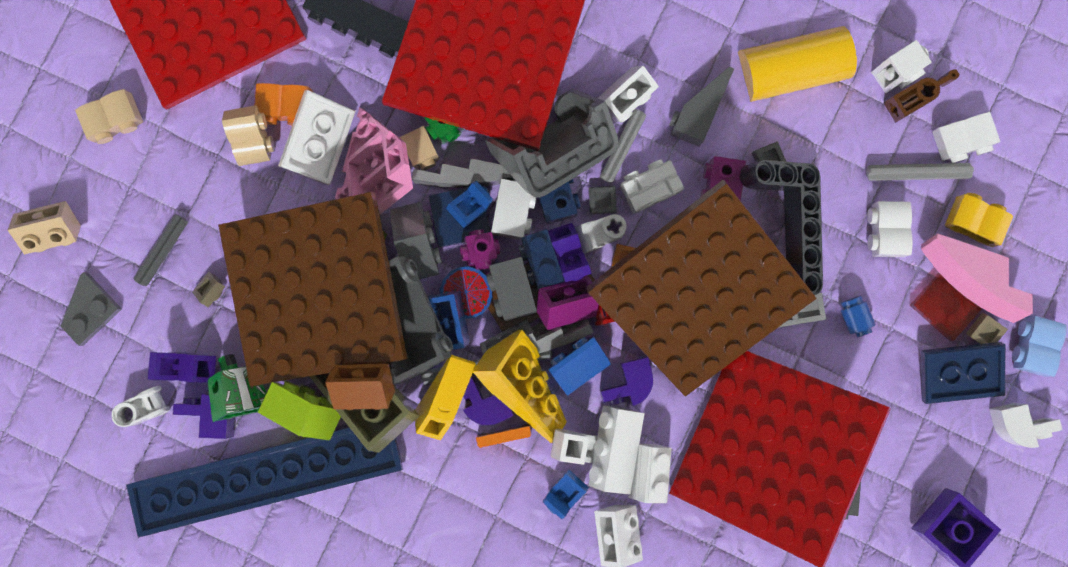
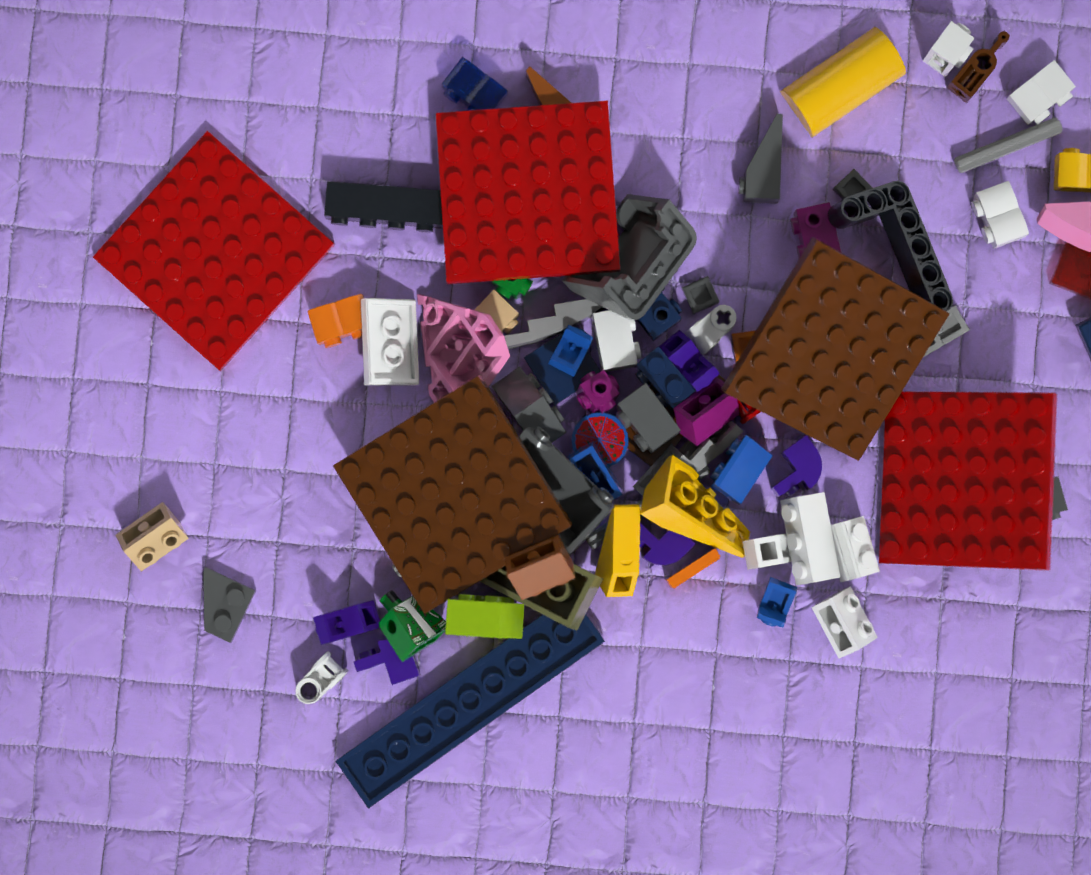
camera: 20 degrees left, 0 degrees up
tan brick [75,89,143,144] -> none
dark grey axle [133,214,188,286] -> none
dark tan plate [192,271,225,308] -> none
tan brick [222,105,275,166] -> none
white brick [598,66,659,123] -> none
light grey axle [600,109,646,183] -> none
white brick [620,159,684,214] -> none
blue brick [840,296,876,337] -> none

